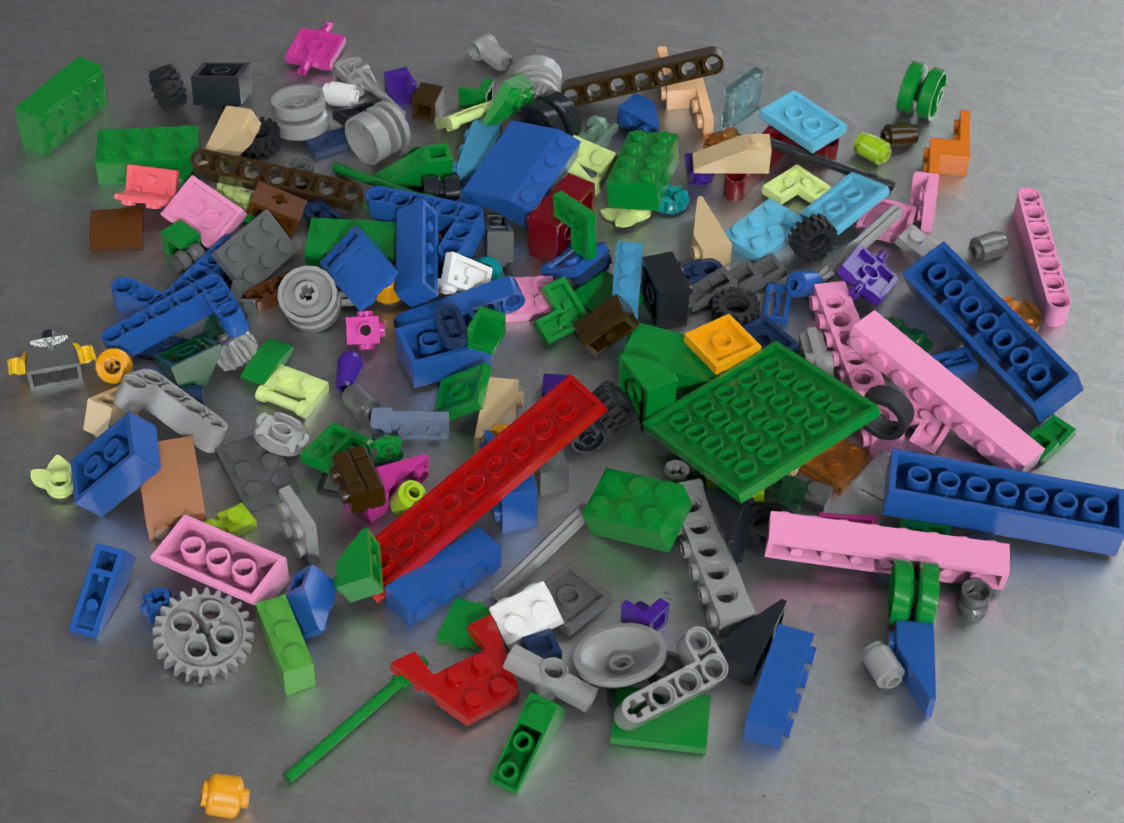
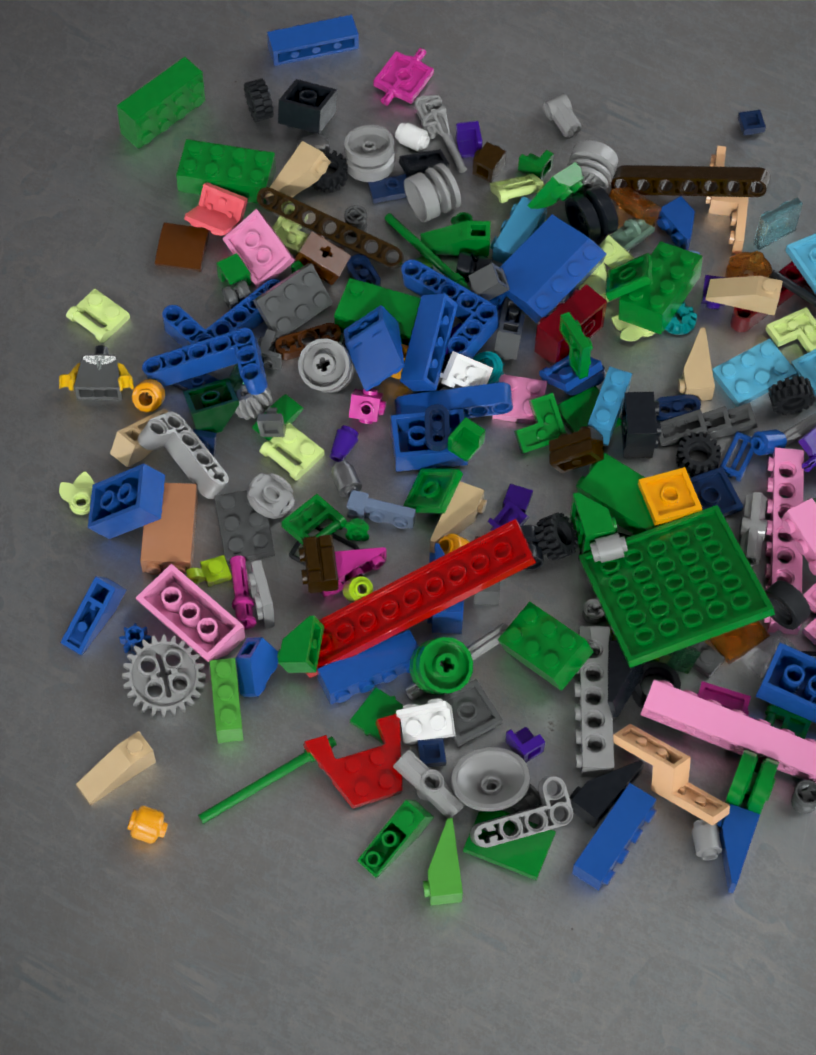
camera: 15 degrees right, 15 degrees up
none -> yellowish green plate [66,288,130,343]
none -> tan slope [76,731,156,805]
none -> dark pink pin [230,556,257,630]
none -> dark grey tile [257,408,286,437]
none -> blue brick [267,15,359,66]
none -> green wheel [409,637,473,695]
none -> bright green slope [423,818,463,906]
none -> dark grey brick [469,263,510,301]
none -> light grey brick [590,533,628,563]
none -> green tile [605,253,653,301]
none -> clear orange bracket [609,187,662,227]
none -> light nougat bracket [613,724,730,826]
none -> dark blue plate [738,110,766,136]

